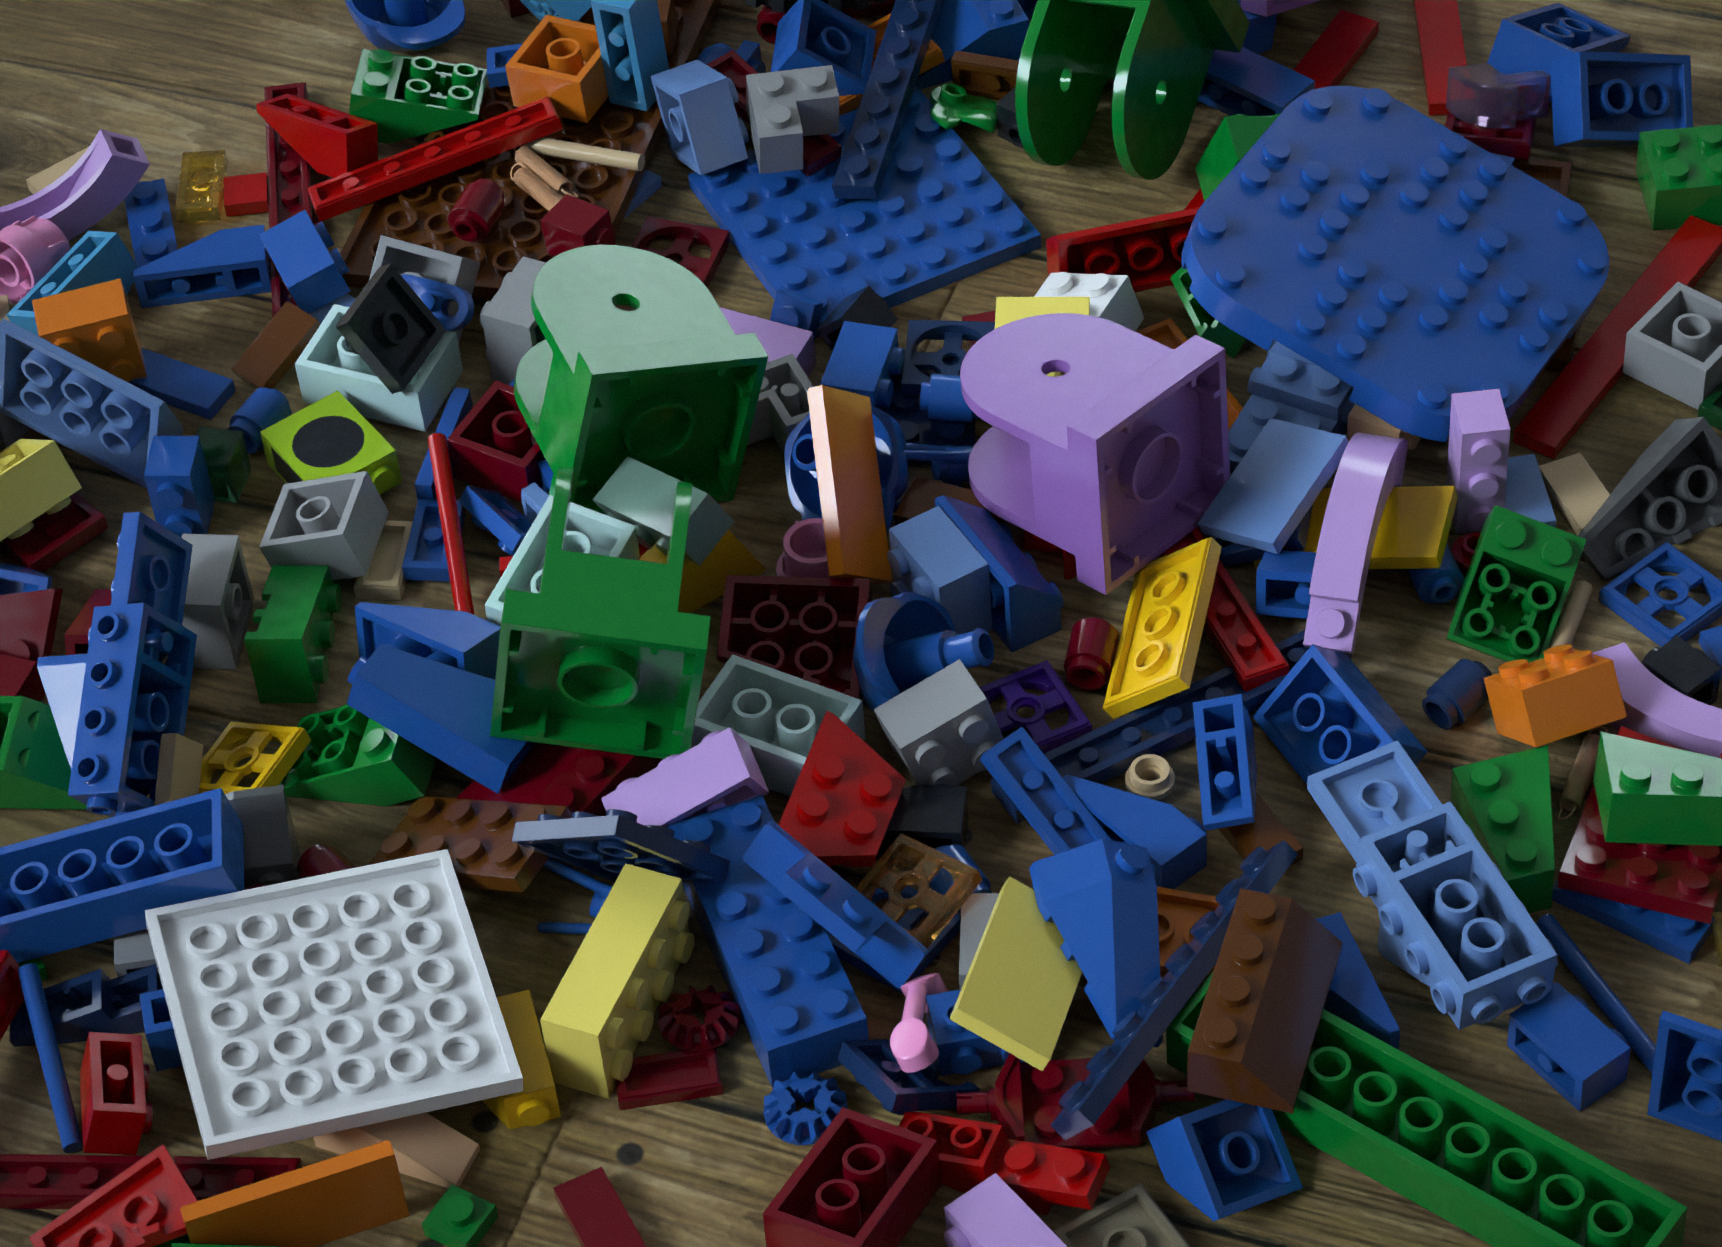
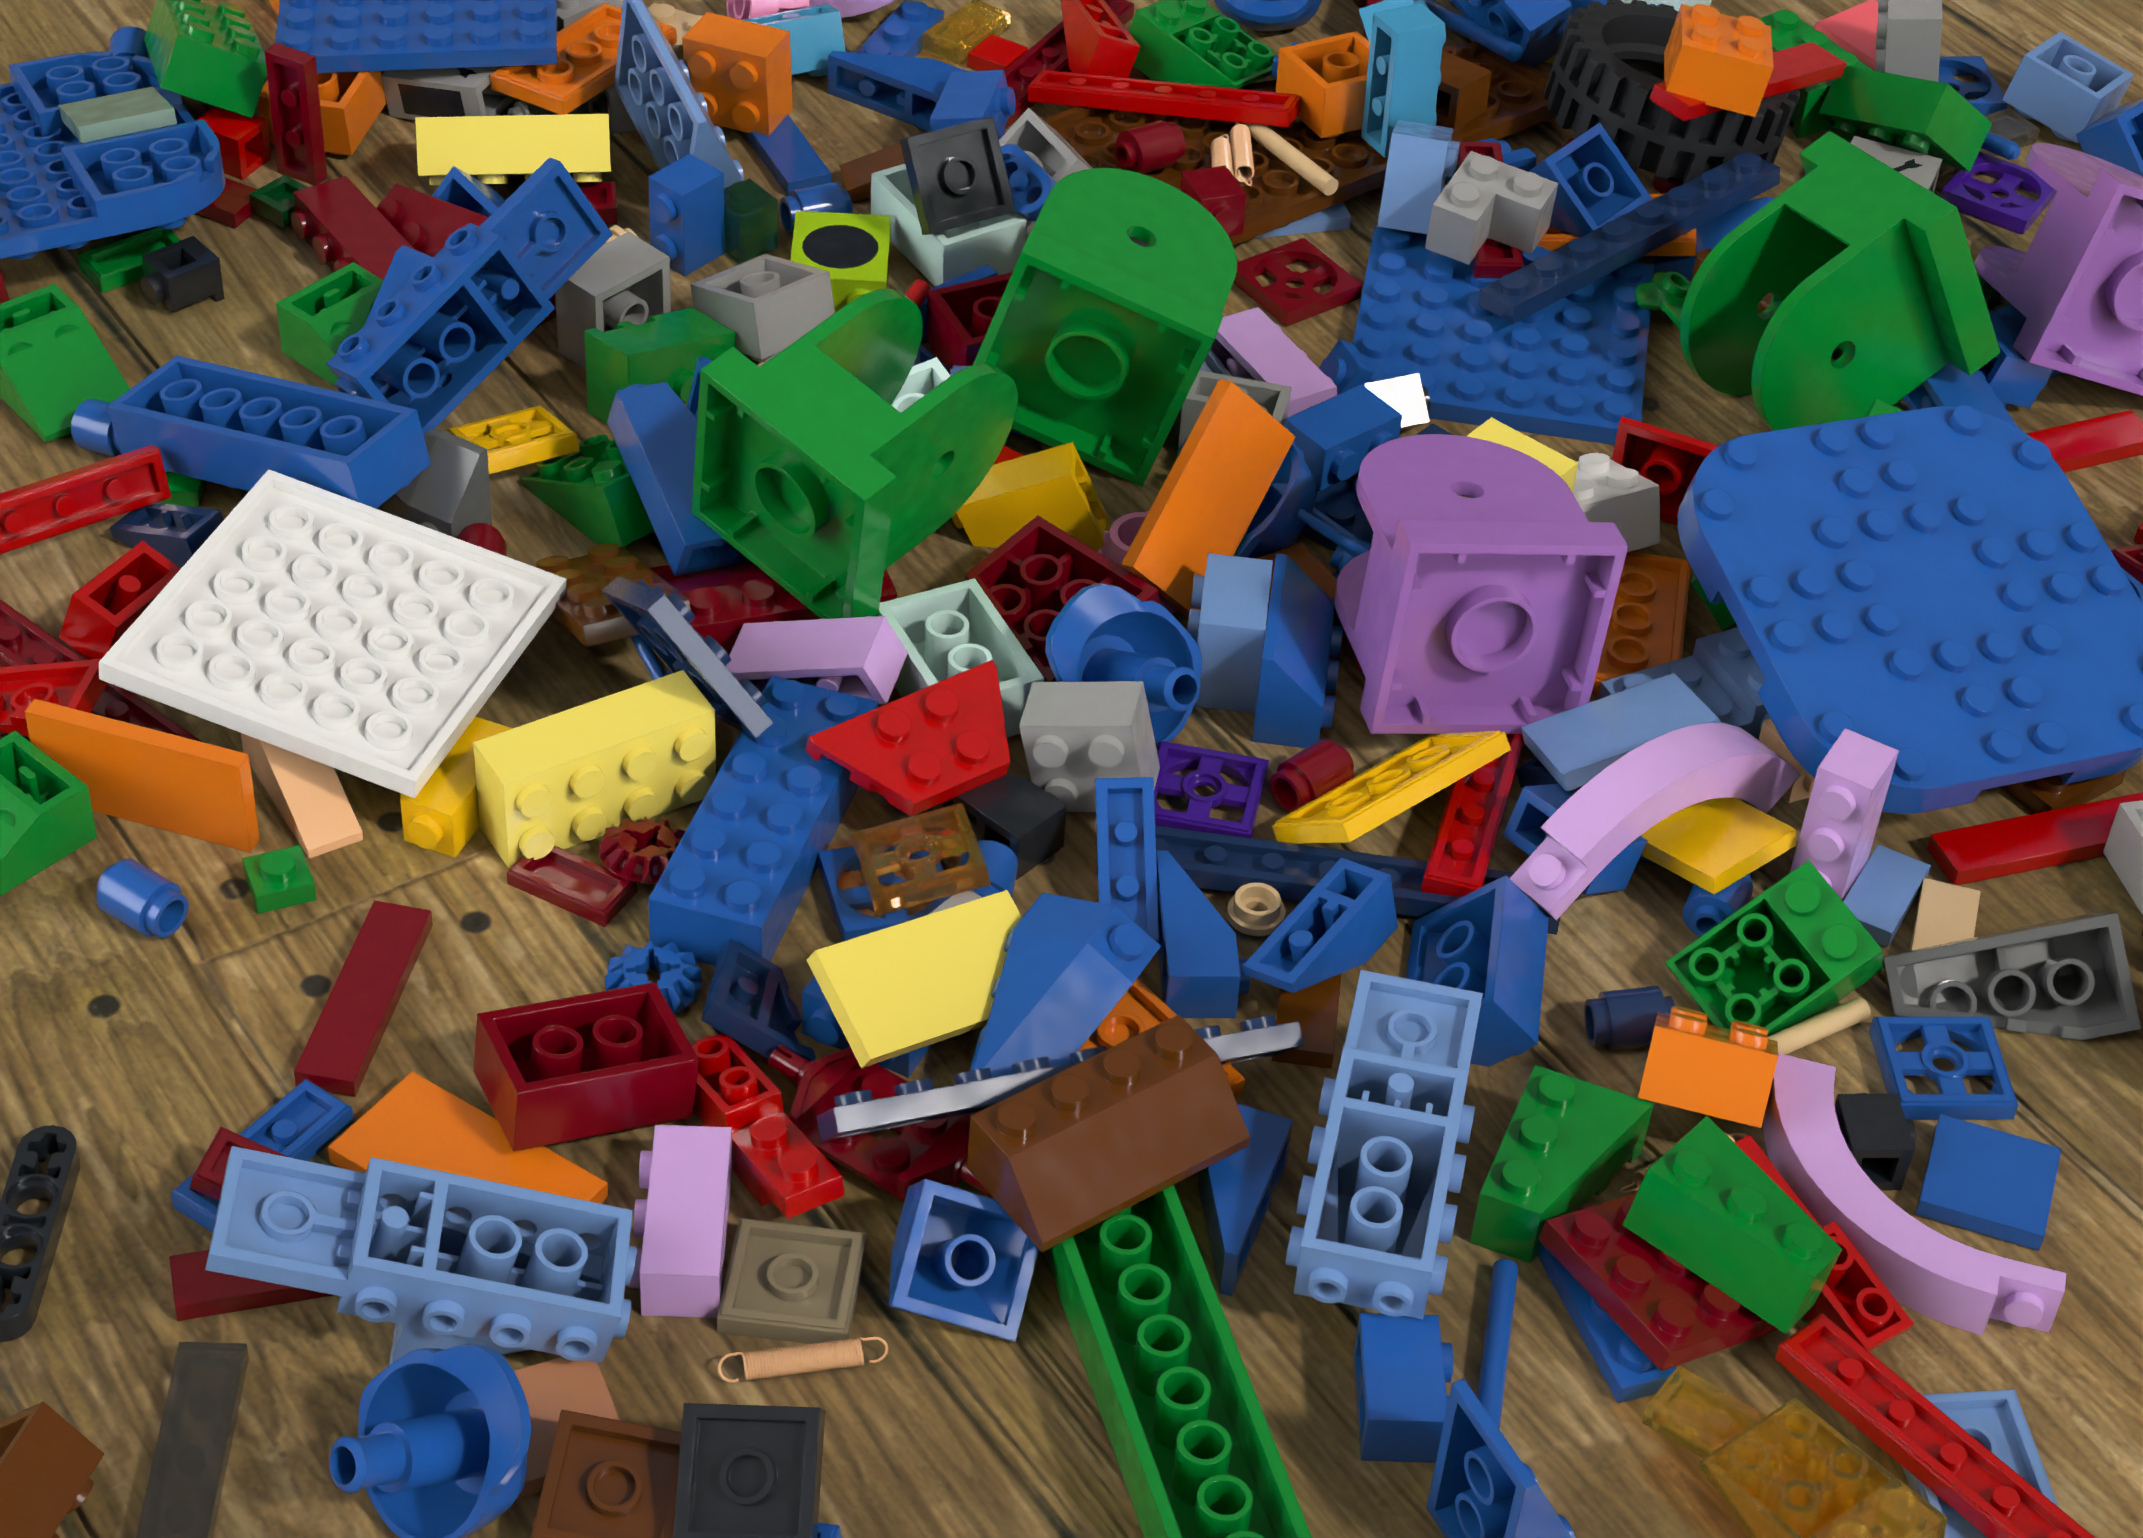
camera: 30 degrees right, 5 degrees down
blue bar [17,963,83,1153] -> none
tan tile [154,733,203,806] -> none
sand green brick [593,456,735,566] -> none
blue bracket [743,821,928,988] -> none
bright pink bar [890,973,948,1073] -> none

